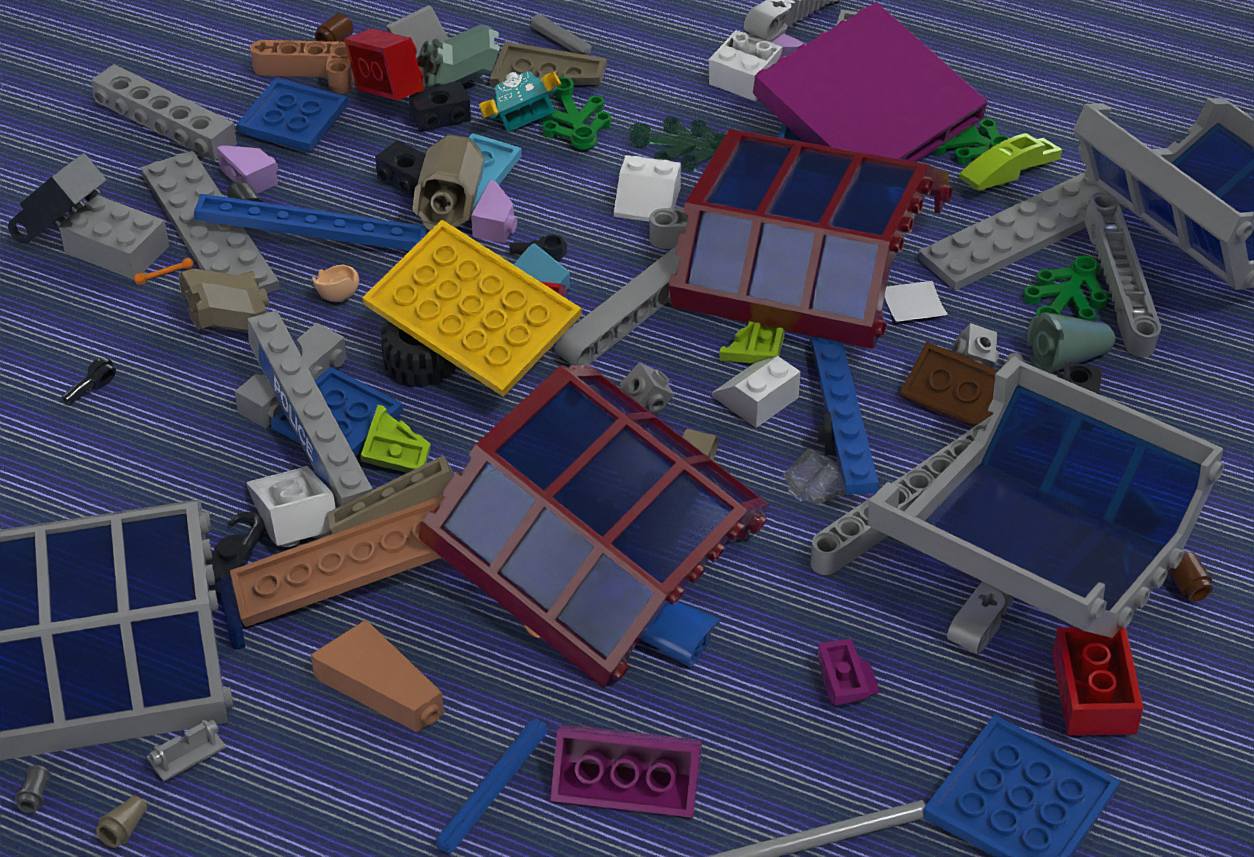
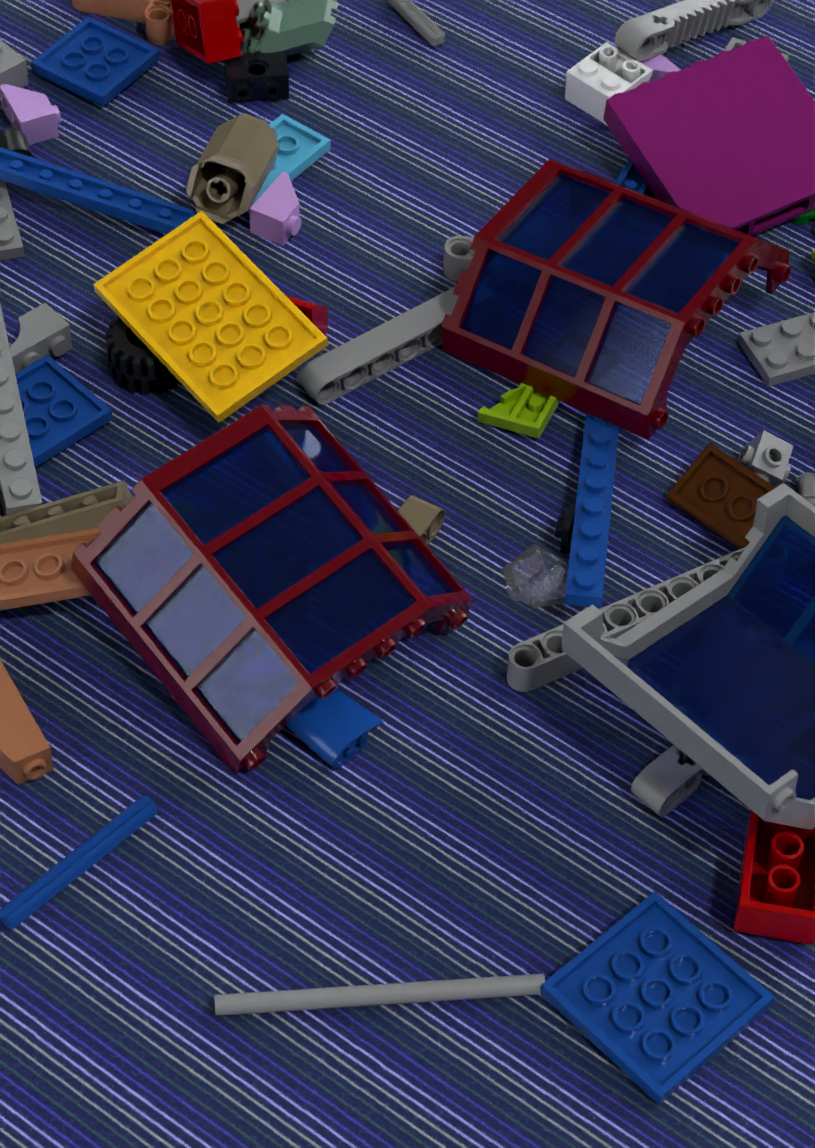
camera: 10 degrees right, 5 degrees up
light nougat hair [312,264,359,302] -> none
lime wing [361,404,431,473] -> none
black brick [375,140,426,198] -> none
teal torso [478,71,561,132] -> none
dark tan wing [489,41,607,86] -> none
black plate [510,234,568,260] -> none
medium azure slope [513,244,570,290] -> none
green plant [538,77,611,150] -> none
magenta slope [550,724,703,818] -> none
white slope [614,155,681,222] -> none
light grey brick [620,362,675,416] -> none
clear green plant [629,117,727,172] -> none
white slope [712,356,801,428] -> none
magenta slope [818,638,880,705] -> none
white sticker [885,281,948,322] -> none

